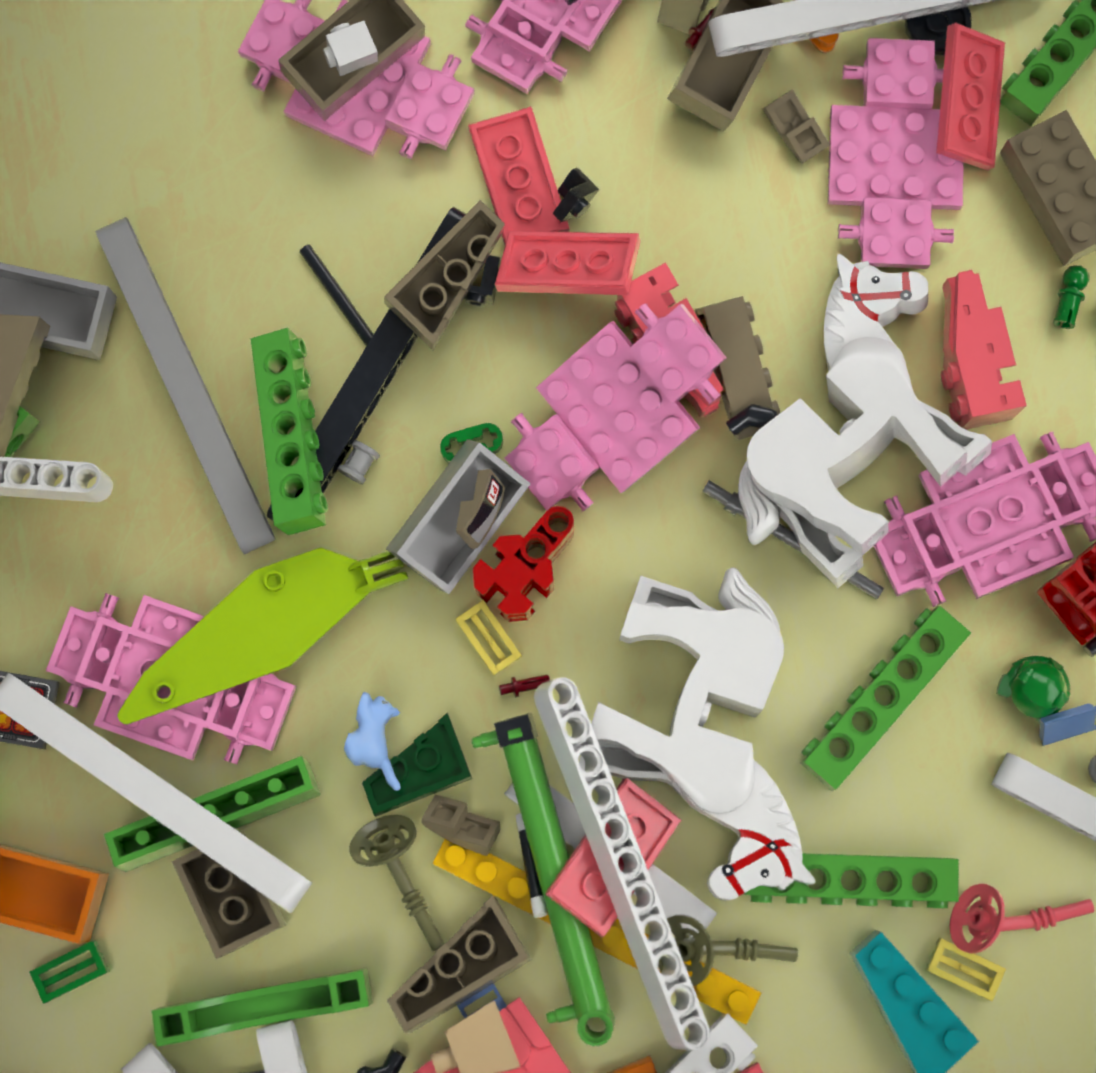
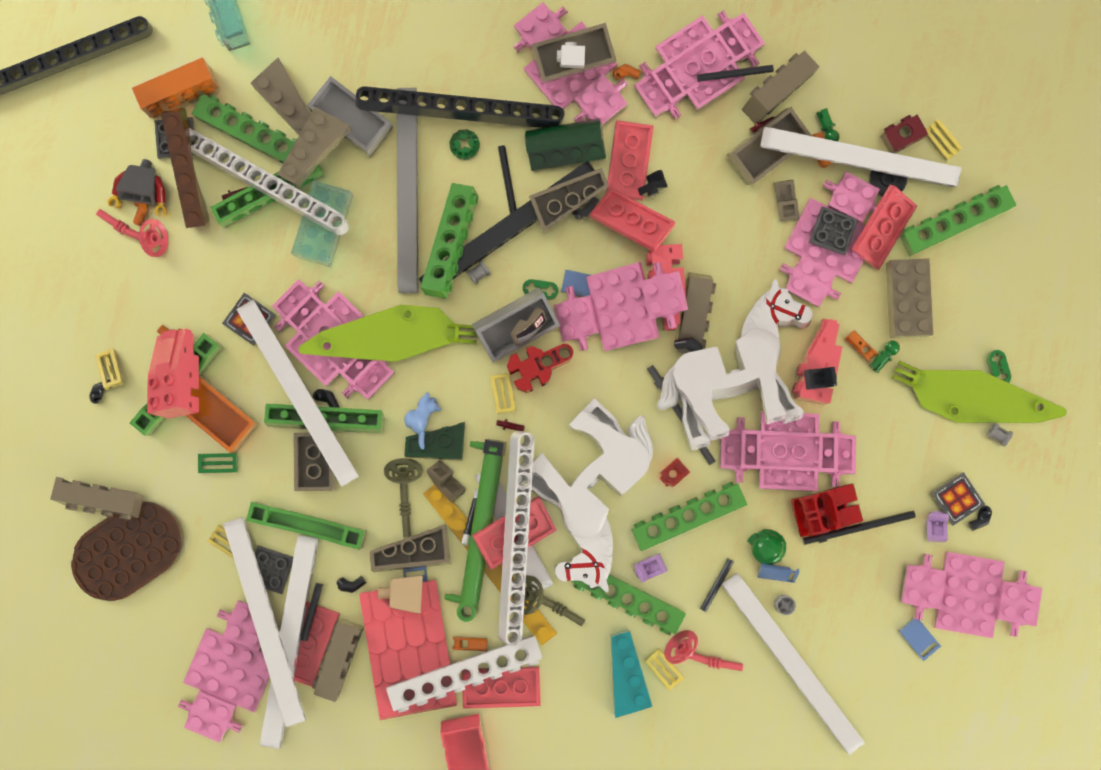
camera: 15 degrees right, 5 degrees up
none -> clear light blue piece [291,180,353,267]
none -> black arm [313,389,340,408]
none -> black beam [355,86,565,128]
none -> green gear [449,129,480,159]
none -> dark green brick [525,118,606,171]
none -> medium blue piece [561,270,590,297]
none -> orange arm [613,64,641,79]
none -> lavender bracket [634,553,668,583]
none -> clear red brick [659,458,690,487]
none -> bar [700,558,734,612]
none -> black bracket [804,367,837,390]
none -> dark grey tile [808,206,858,256]
none -> orange bar [845,330,878,363]

